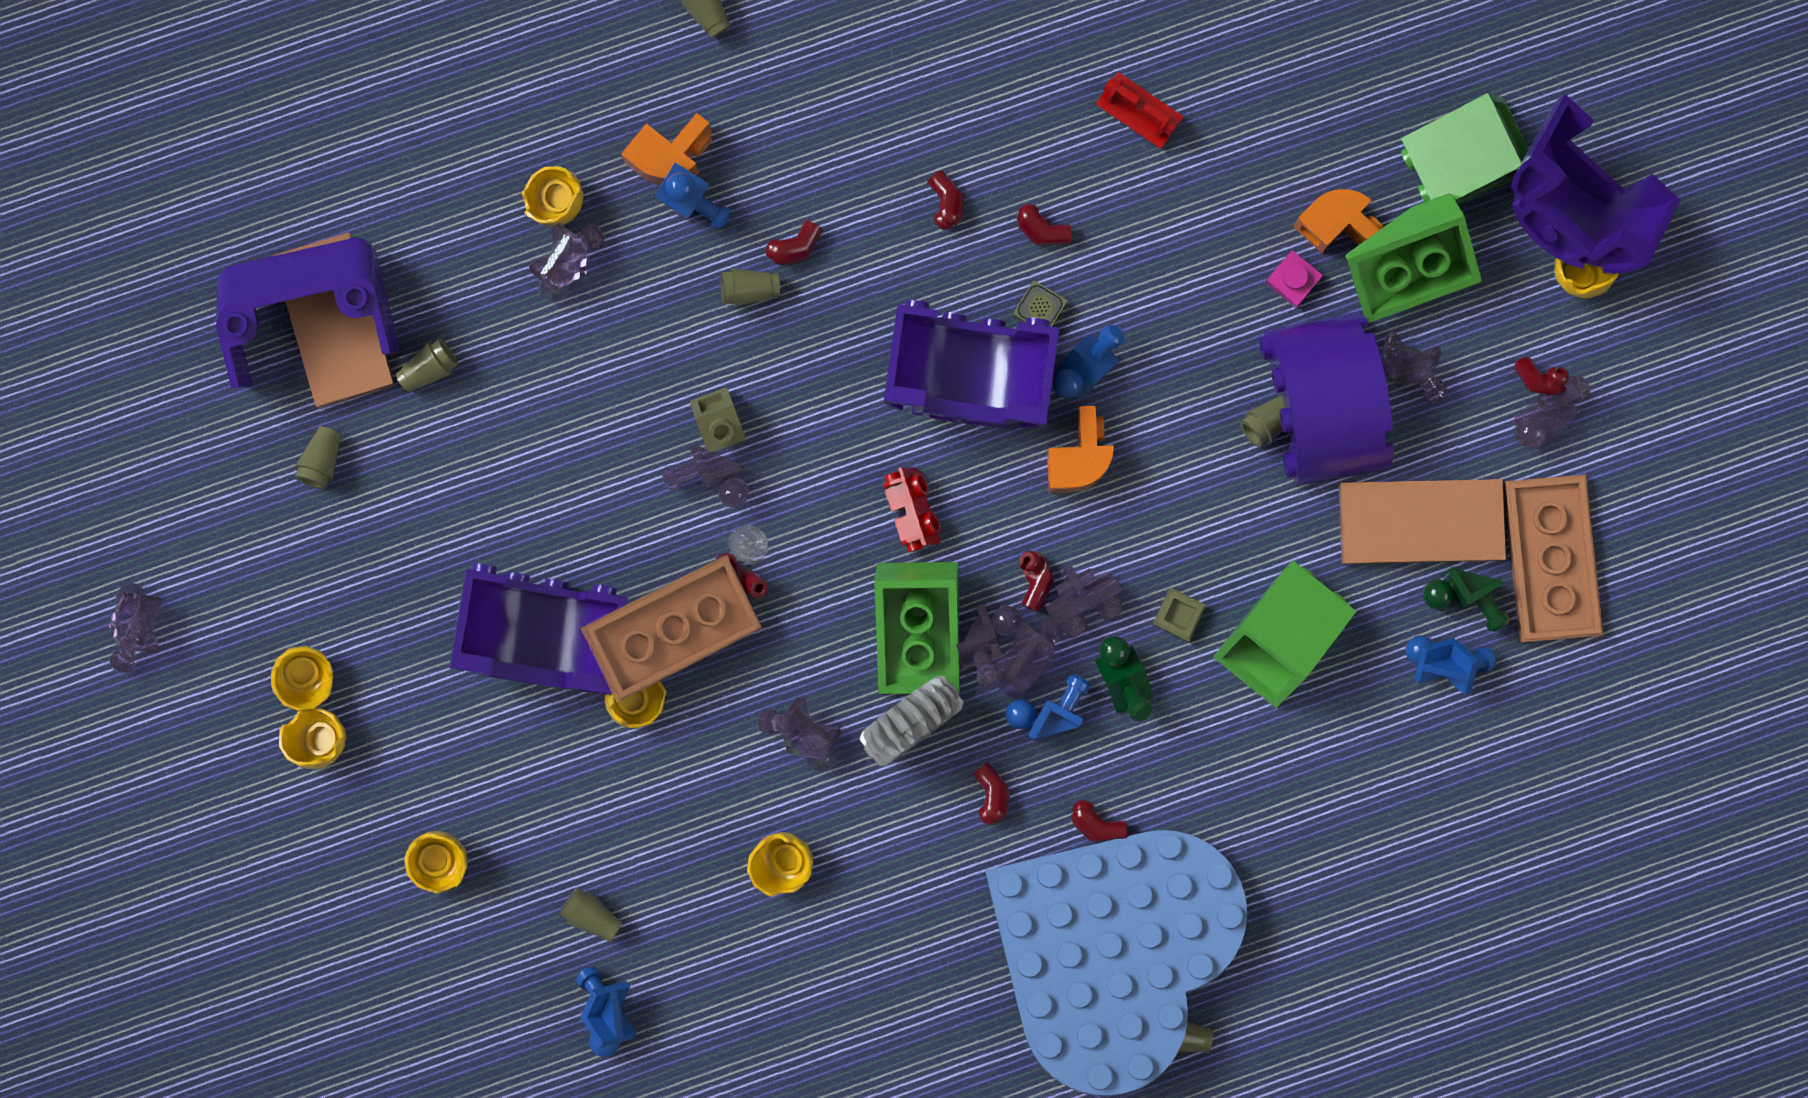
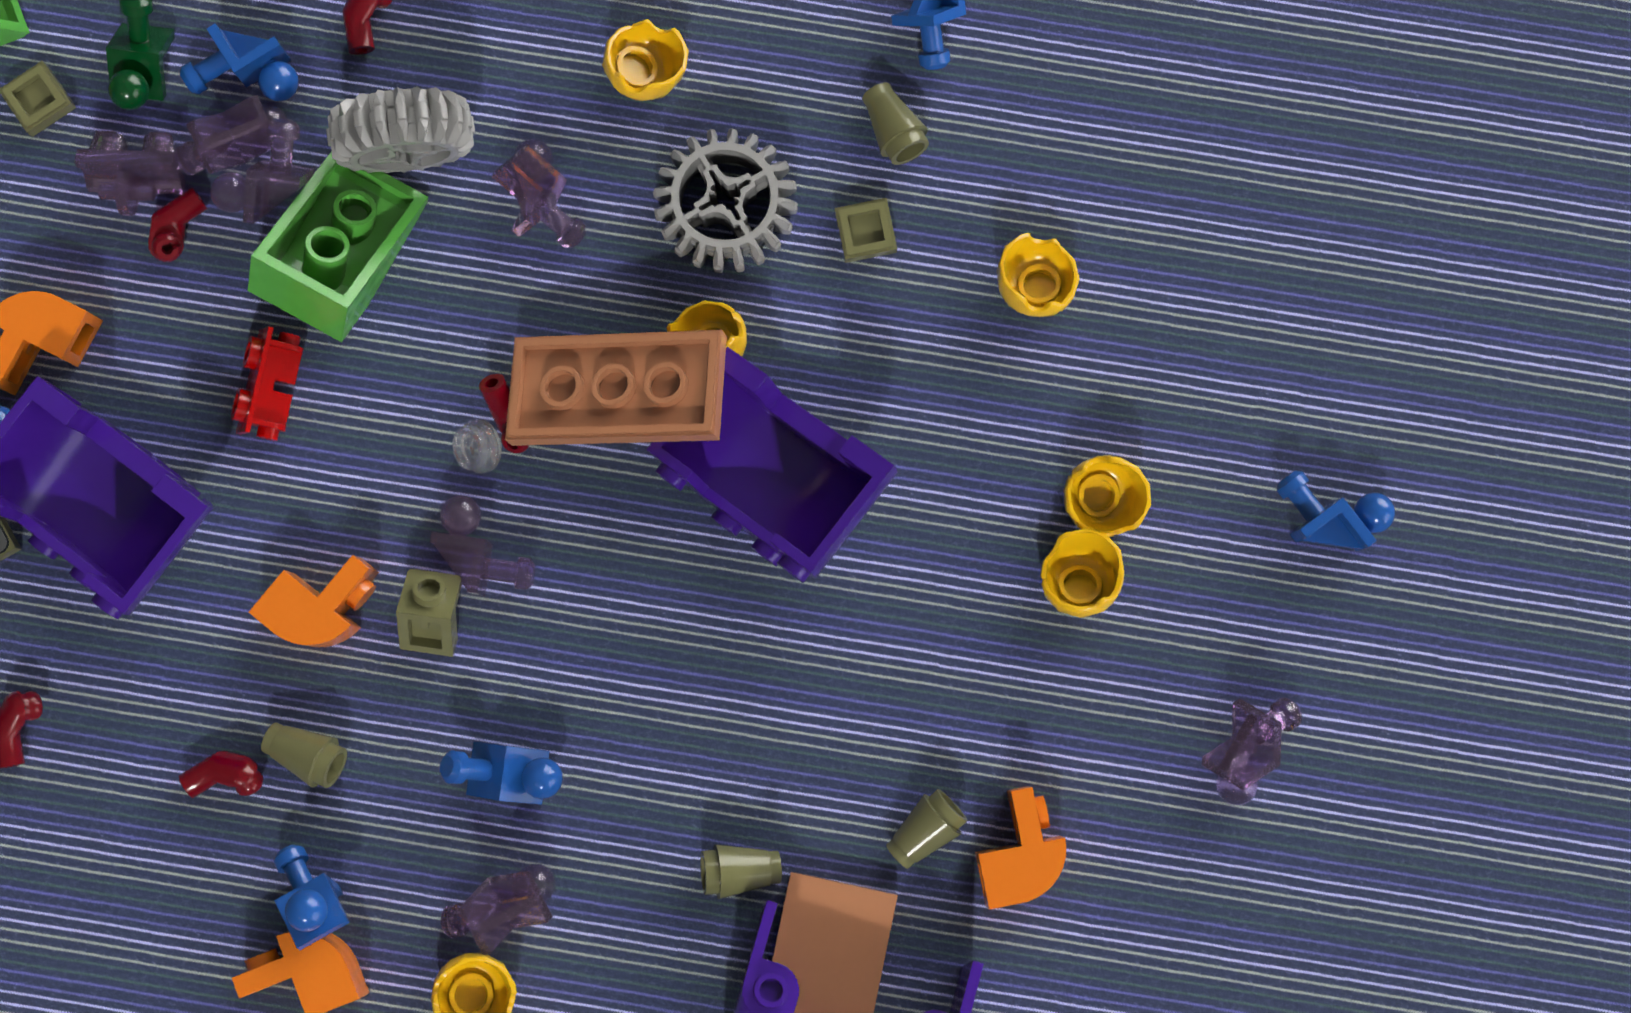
camera: 155 degrees left, 0 degrees up
none -> orange brick [248,555,379,647]
none -> blue piece [440,741,563,805]
none -> light grey gear [653,128,798,273]
none -> olive tile [834,198,897,263]
none -> orange brick [975,786,1066,910]
none -> blue piece [1276,471,1395,551]

